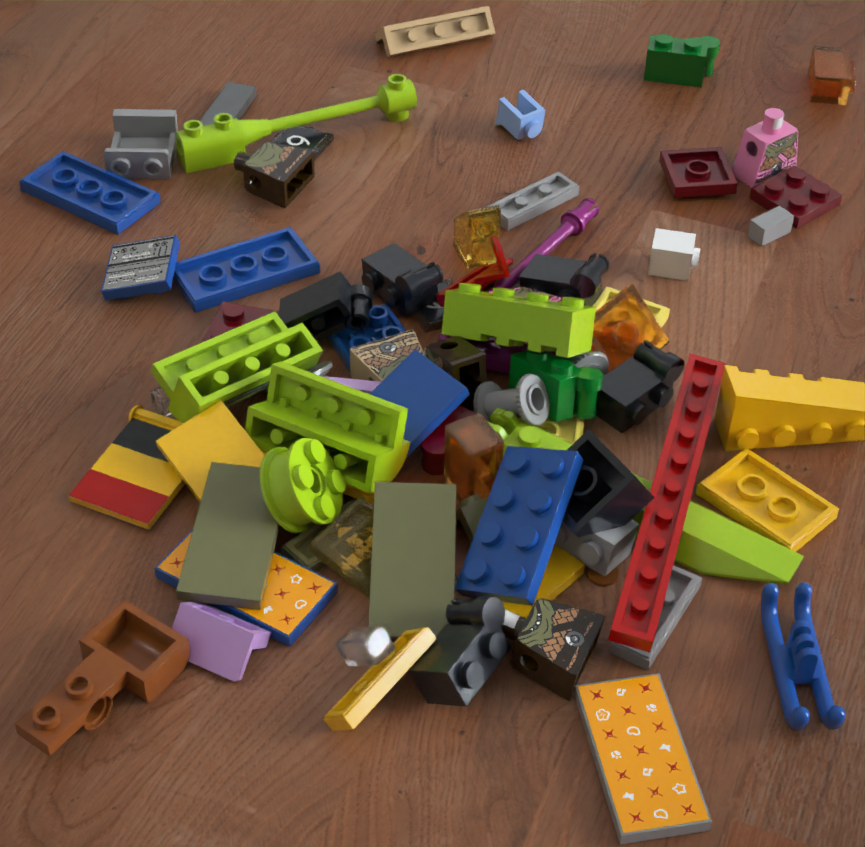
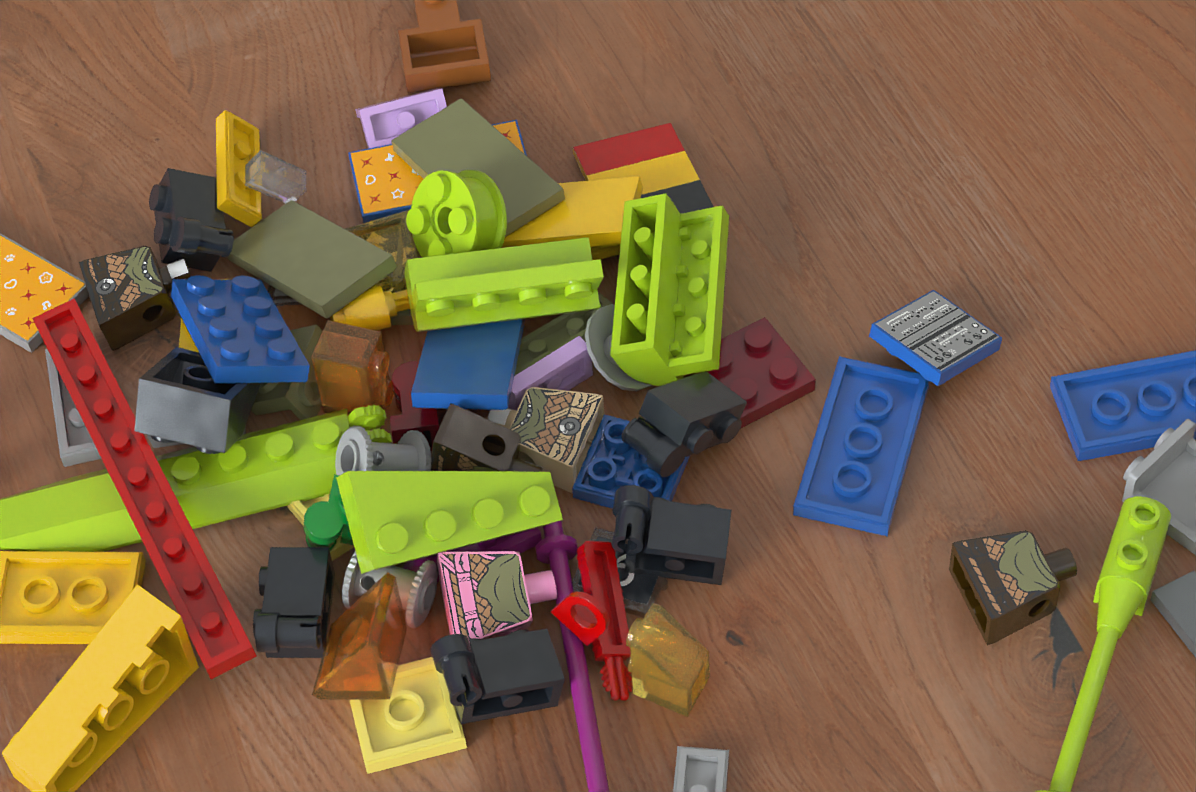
camera: 140 degrees right, 10 degrees up
piece [270,126,334,161] -> none

